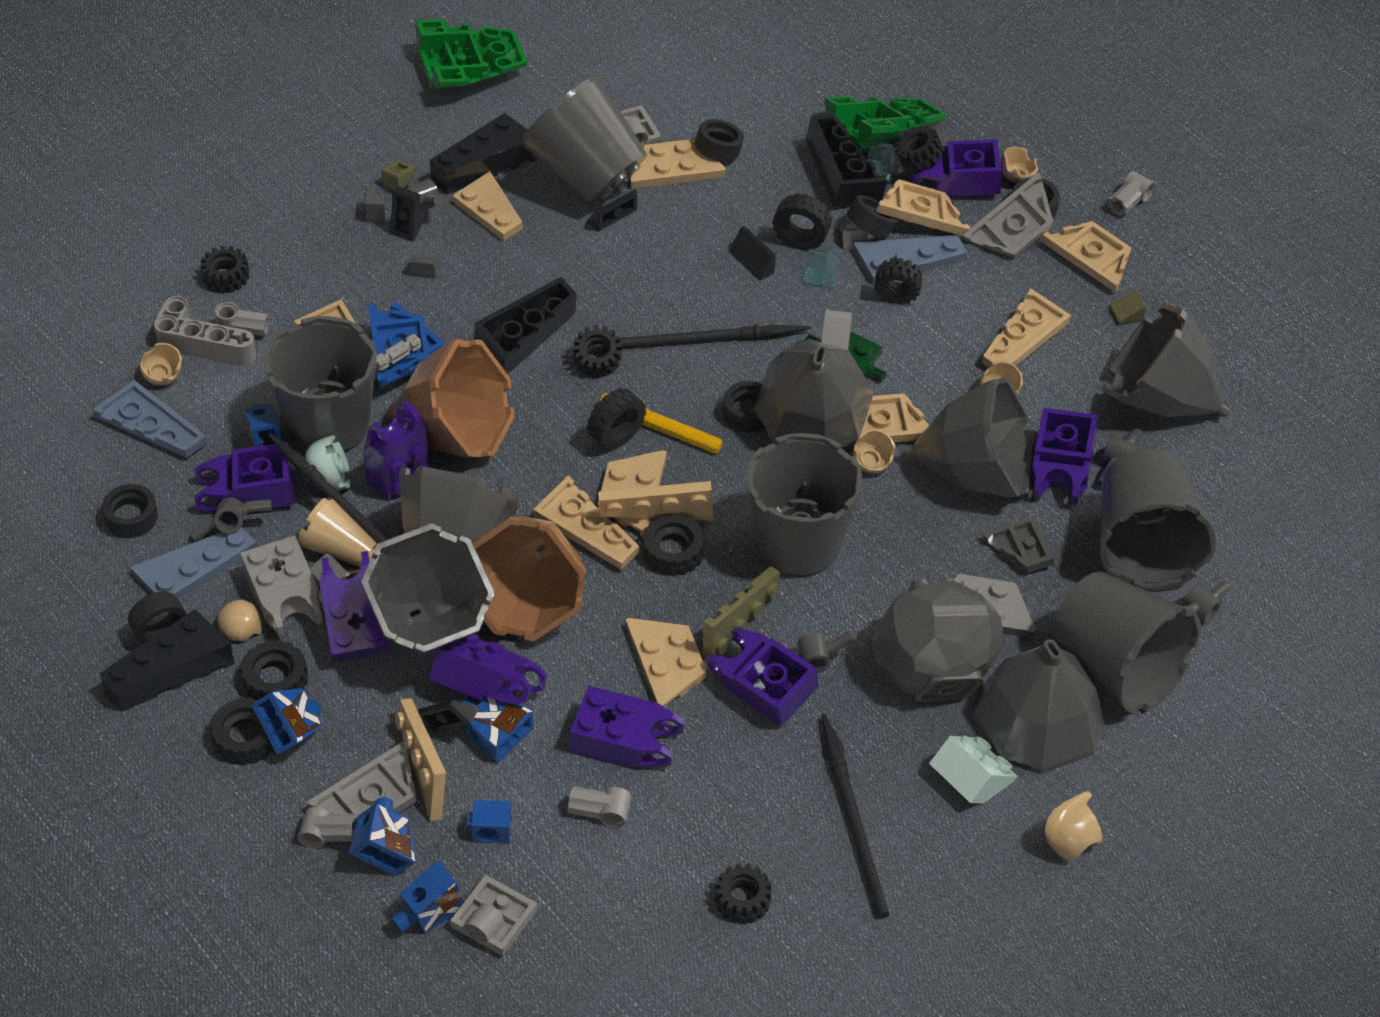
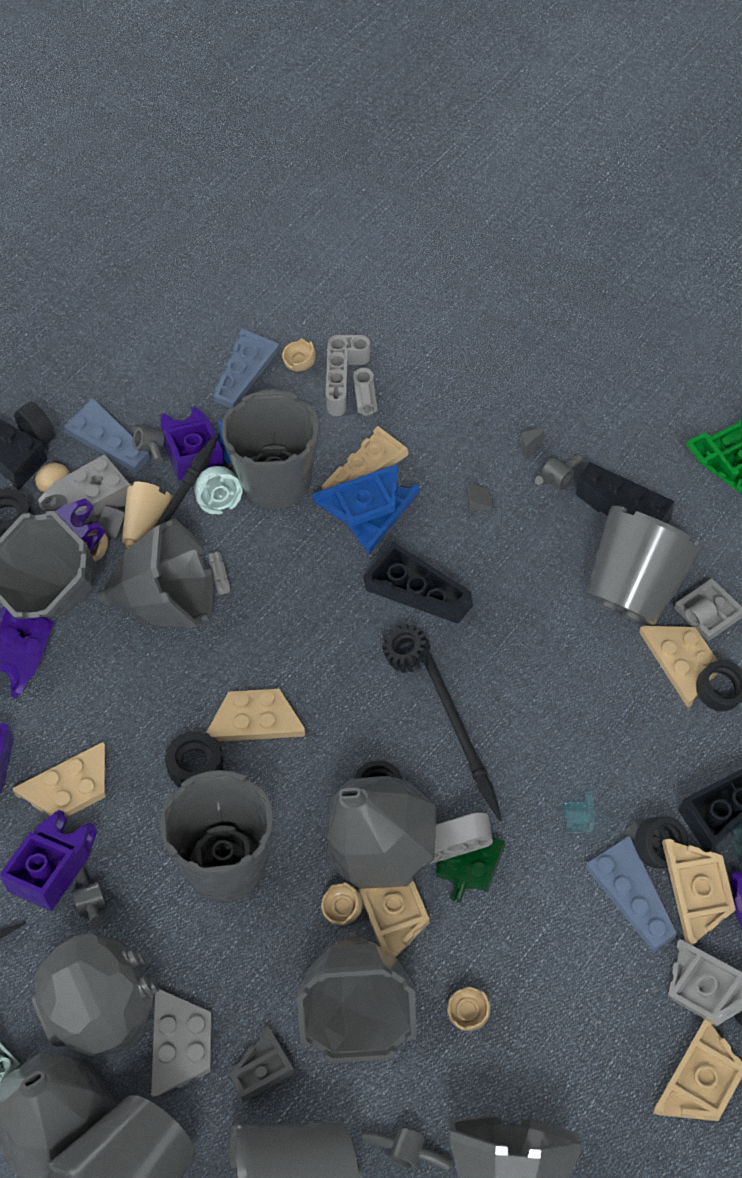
camera: 80 degrees right, 5 degrees up
black tyre [102,484,158,538] -> none
black tyre [200,246,250,294] -> none
dark purple brick [363,401,430,501] -> none
light grey axle [376,334,421,371] -> none
olive slope [380,160,416,190] -> none
medium nougat piece [386,339,515,457] -> none
black slope [390,186,428,241] -> none
tan wing [452,171,523,241] -> none
medium nougat piece [472,516,586,641] -> none
tan wing [533,476,639,570] -> none
black slope [587,189,637,232] -> none
black tyre [587,388,646,450] -> none
tan wing [598,481,713,522] -> none
yellow axle [599,393,723,454] -> none
olive wing [702,566,781,659] -> none
black slope [730,226,776,280] -> none
black tyre [772,193,832,250] -> none
black tyre [874,258,923,305] -> none
tan wing [982,289,1071,367] -> none
dark purple brick [1032,408,1098,505] -> none
olive slope [1110,290,1146,325] -> none

